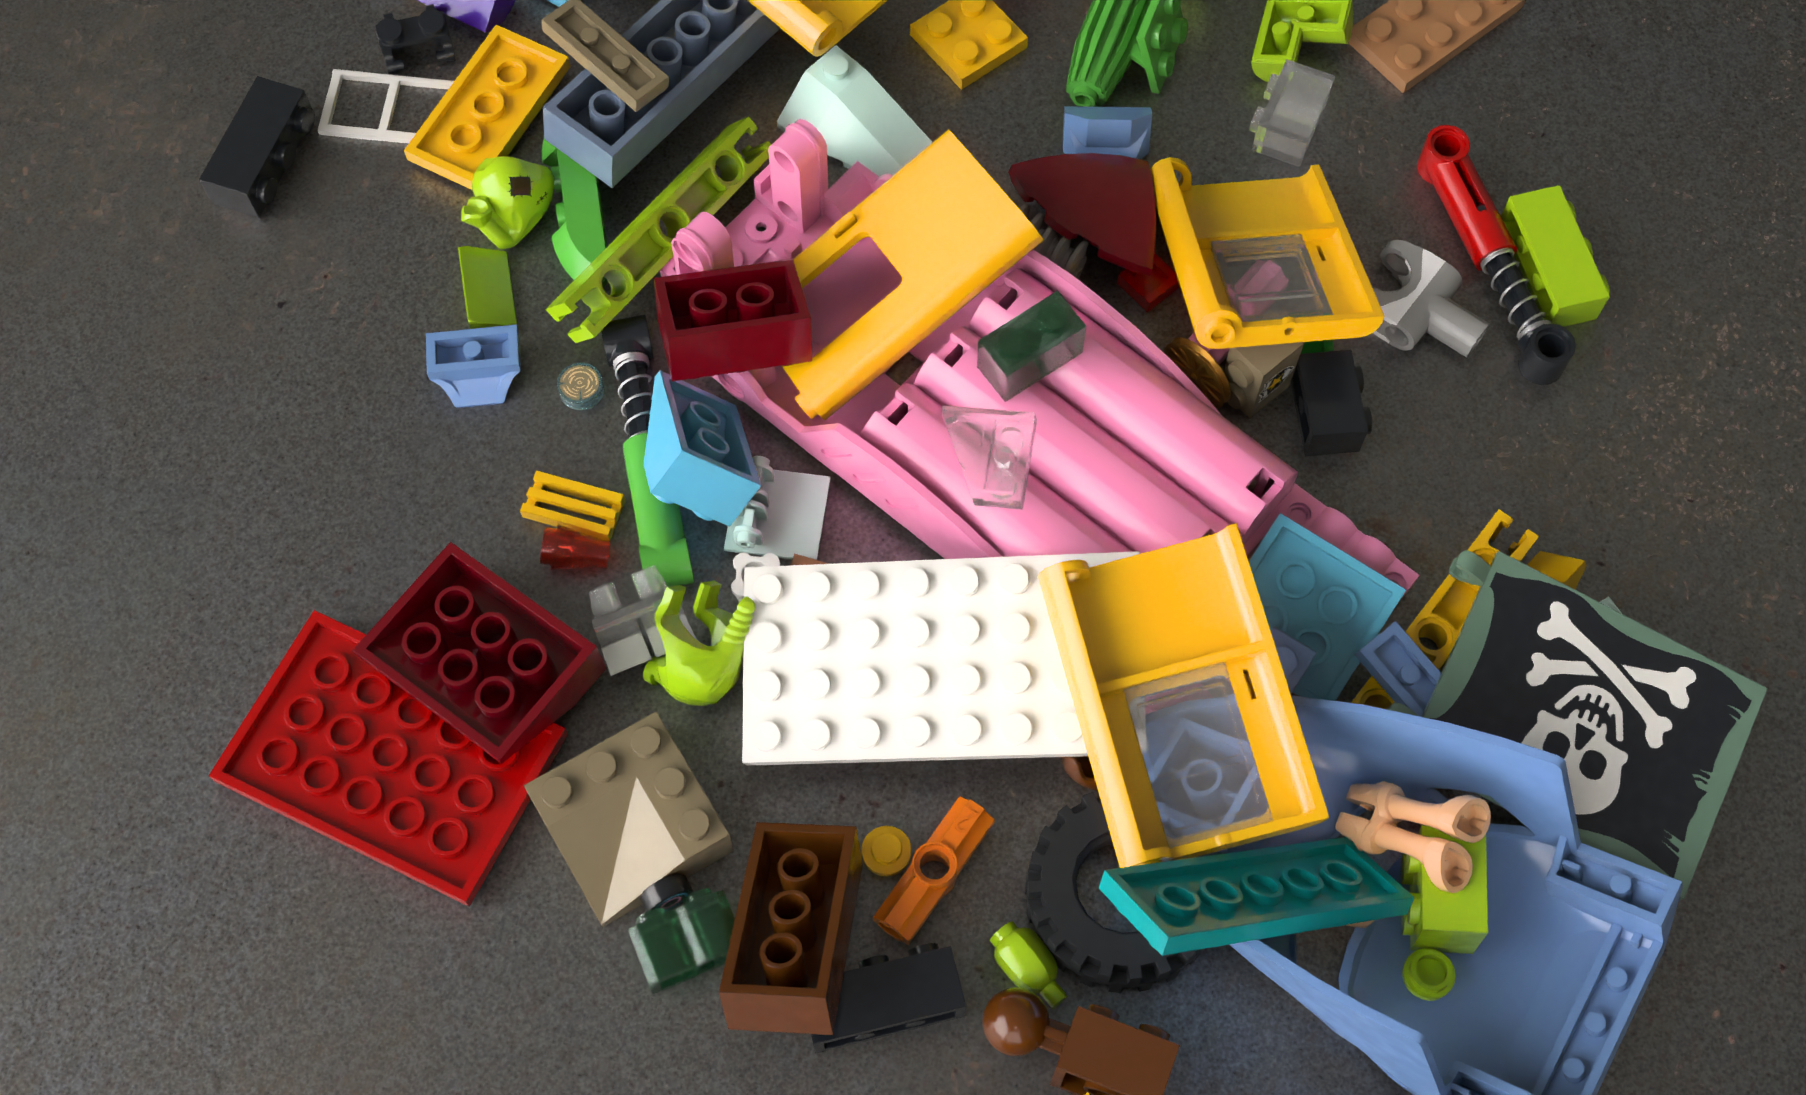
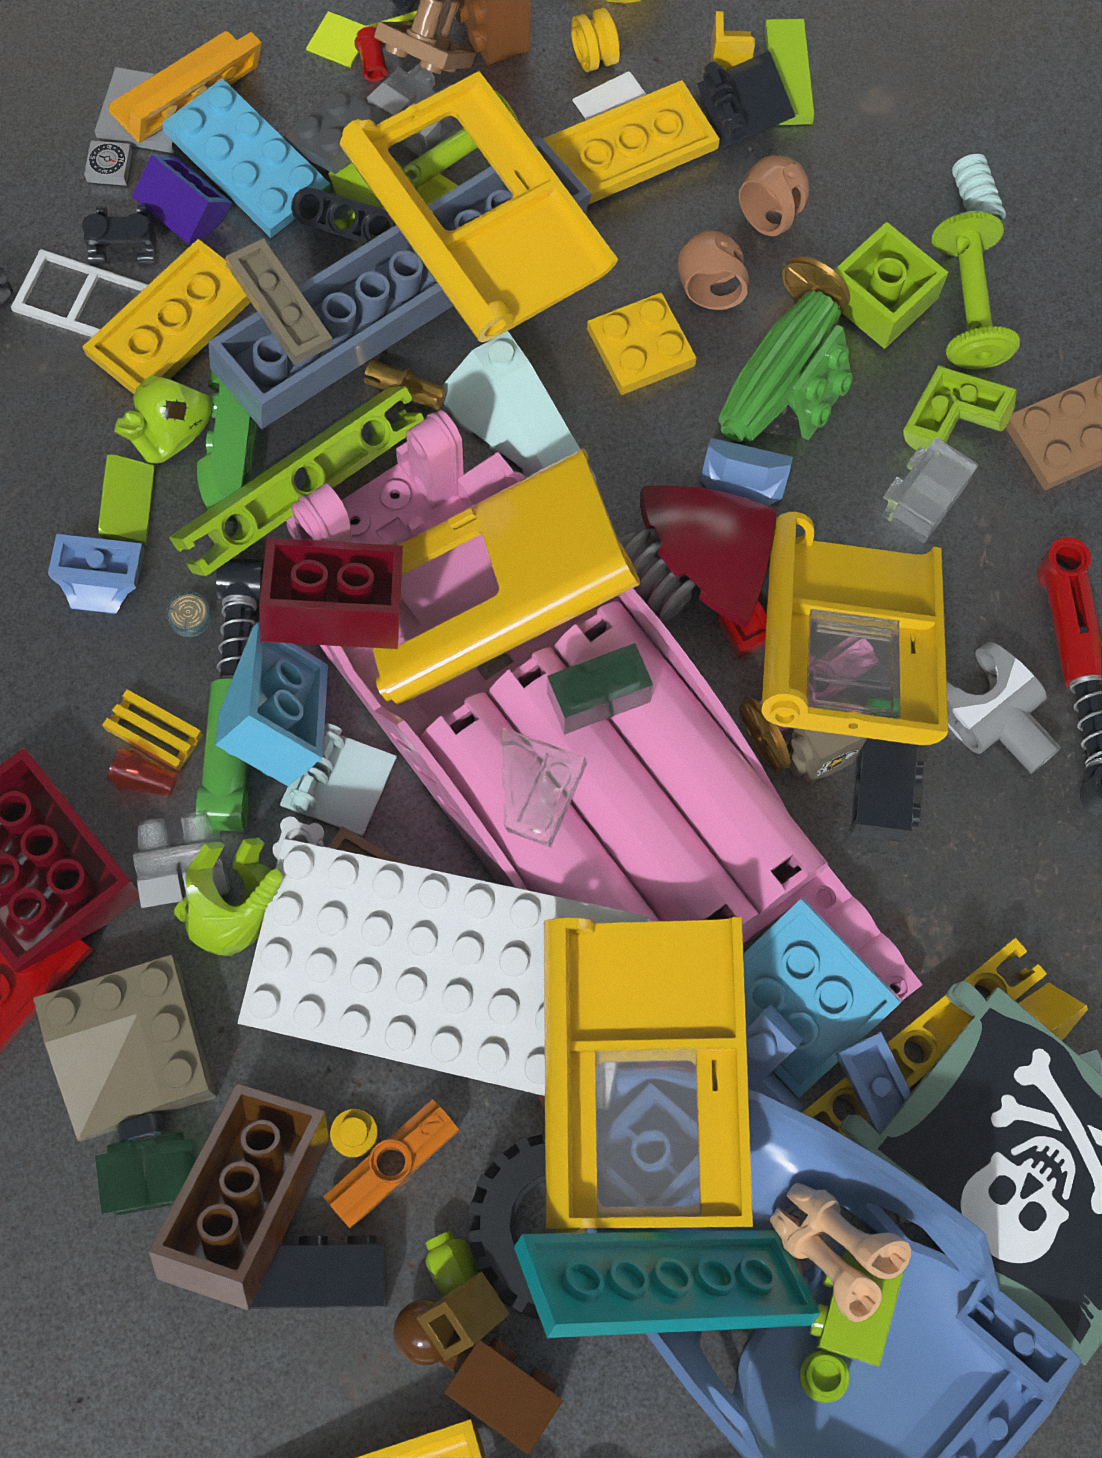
camera: 10 degrees right, 5 degrees up
none -> pearl gold axle [364,358,447,410]
none -> pearl gold brick [417,1271,510,1361]

